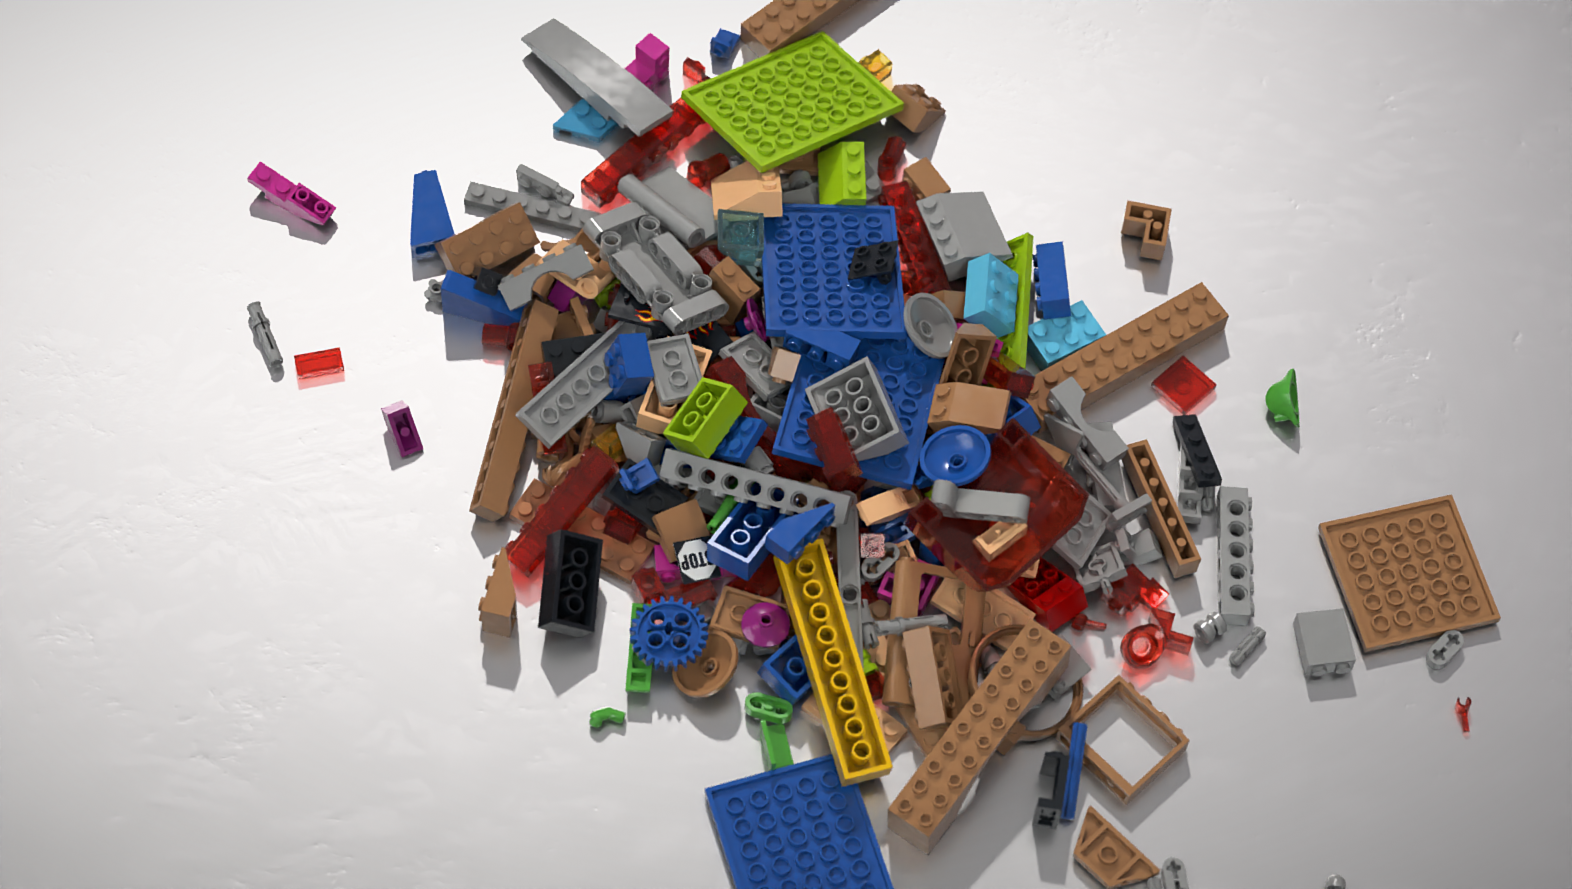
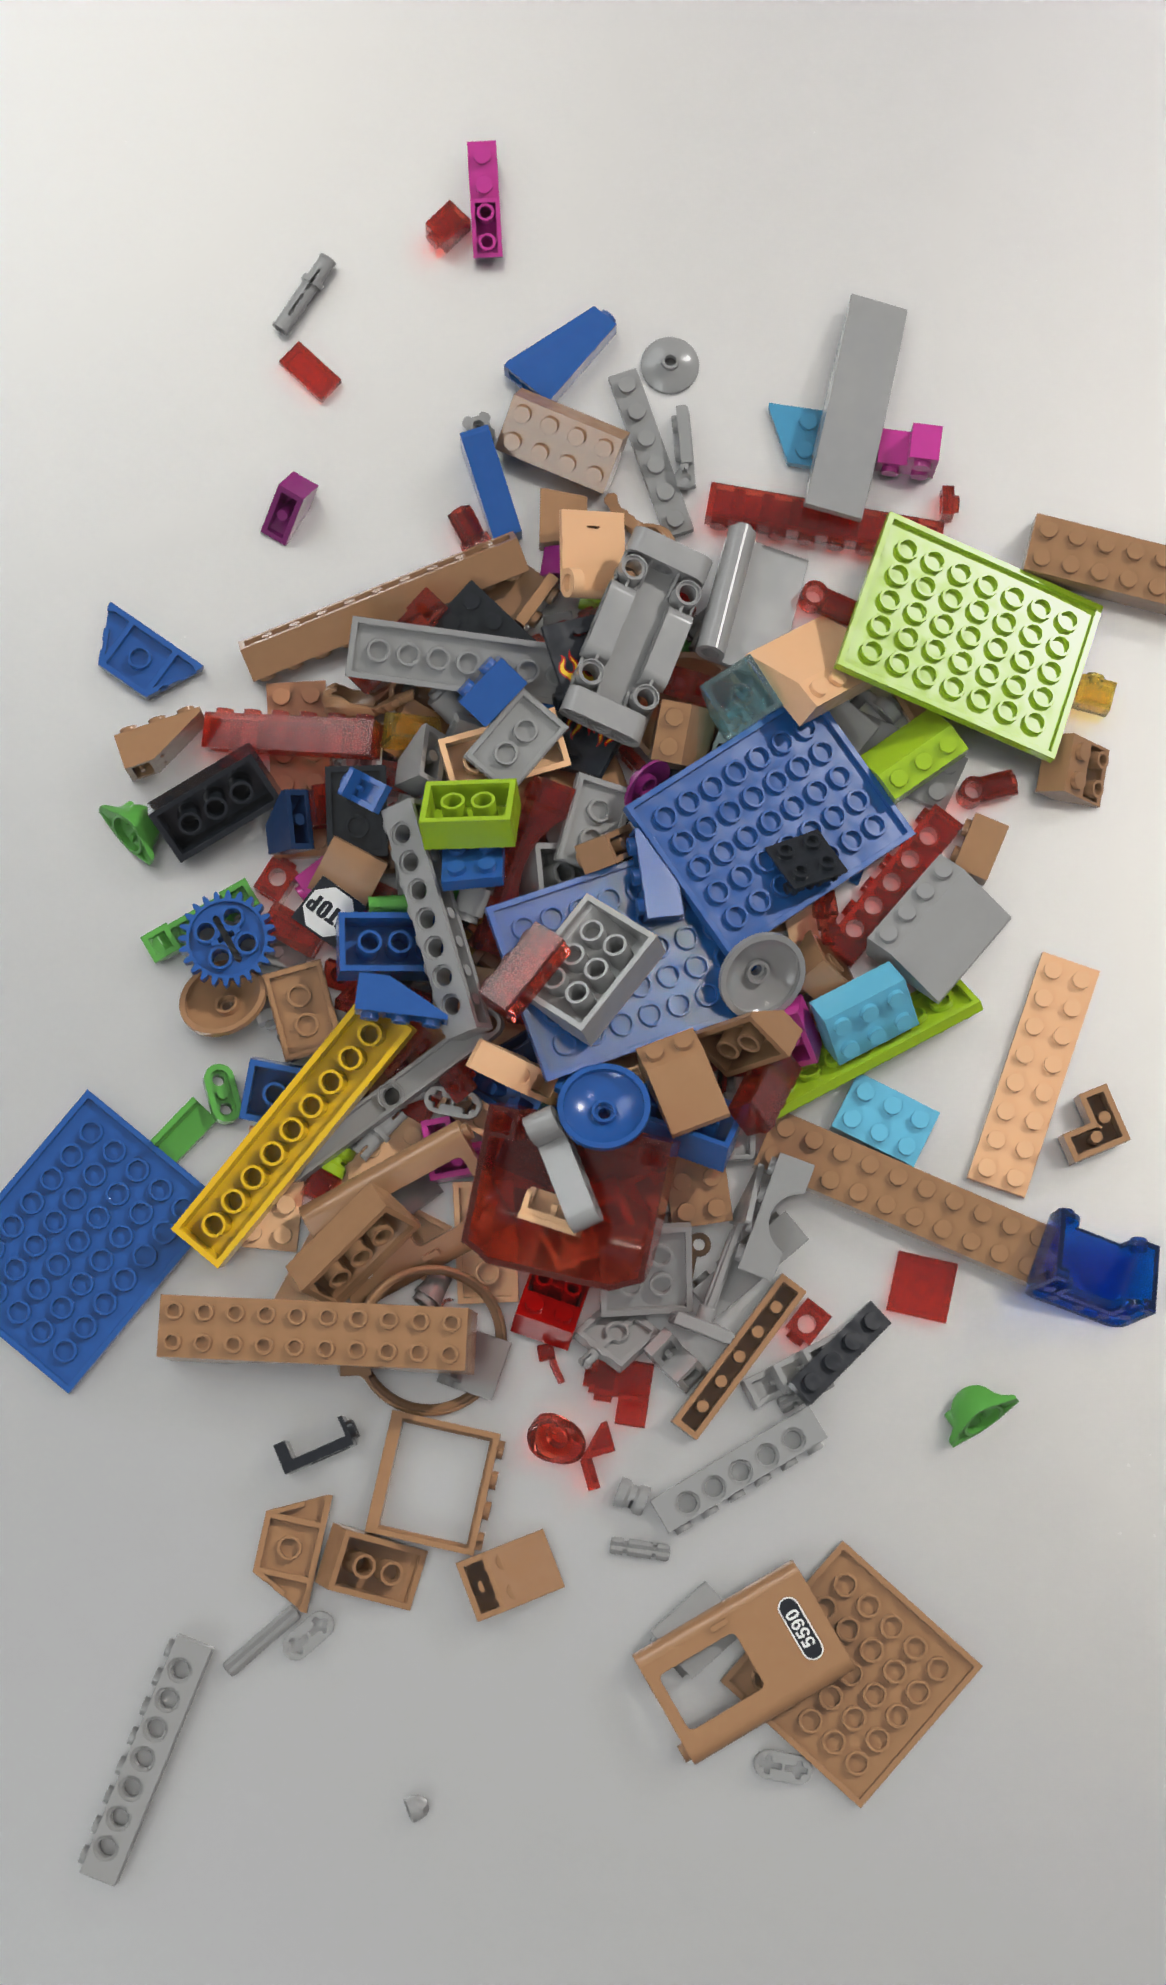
camera: 60 degrees right, 20 degrees up
black bracket [472,267,503,296] -> none
light grey arch [498,243,594,312] -> none
bright green arm [589,707,626,728] -> none
blue bracket [709,28,740,60] -> none
magenta dish [741,602,790,648] -> none
light grey pin [874,613,948,637] -> none
blue brick [1033,241,1071,320] -> none
blue axle [1060,722,1088,820] -> none
clear red hand [1455,697,1471,732] -> none
none -> blue wing [98,602,204,700]
none -> bright green hat [99,801,160,865]
none -> dark blue slope [265,789,315,855]
none -> medium nougat slope [315,1522,428,1611]
none -> clear red brick [425,200,471,254]
none -> medium nougat slope [456,1529,565,1622]
none -> medium nougat piece [632,1560,856,1765]
none -> light grey dish [641,337,699,394]
none -> clear red brick [784,1298,832,1347]
none -> light nougat plate [966,952,1100,1198]
none -> clear blue windscreen [1026,1208,1160,1327]

